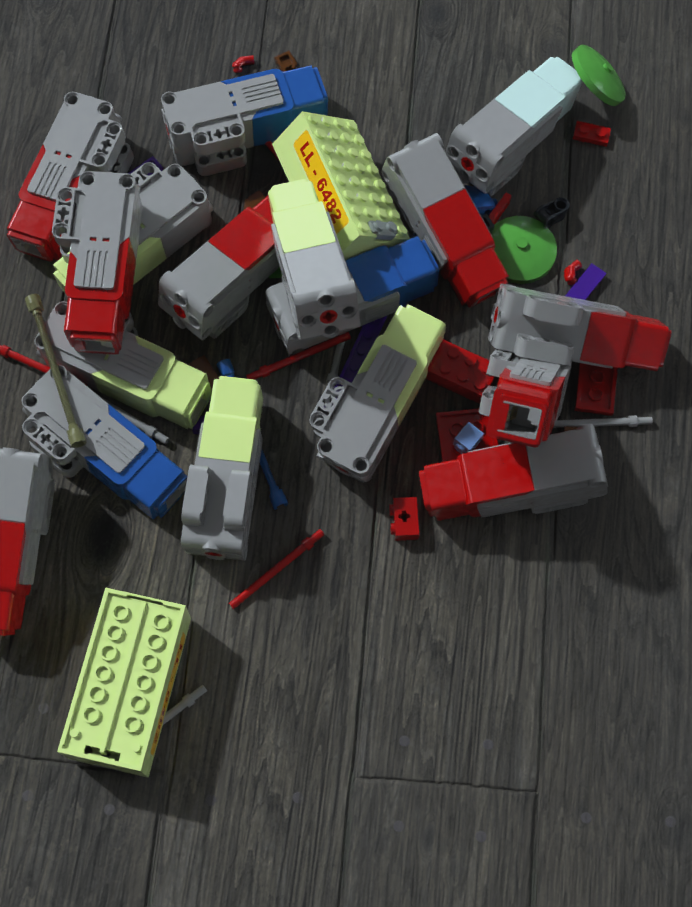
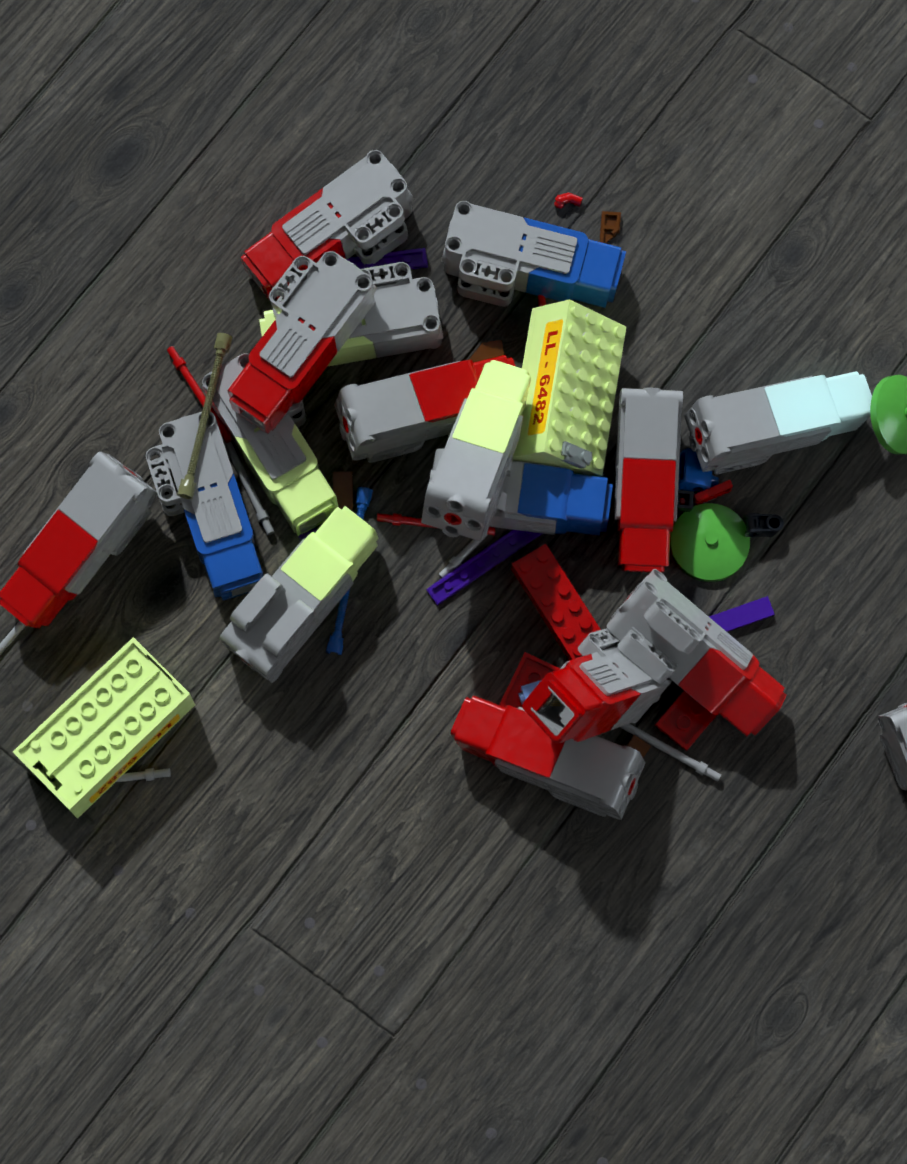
camera: 35 degrees right, 5 degrees up
red bar [228,529,325,609] -> none
light grey piece [309,304,446,482] -> none
red brick [389,497,419,541] -> none
red arm [564,260,582,285] -> none
red plate [573,121,611,147] -> none

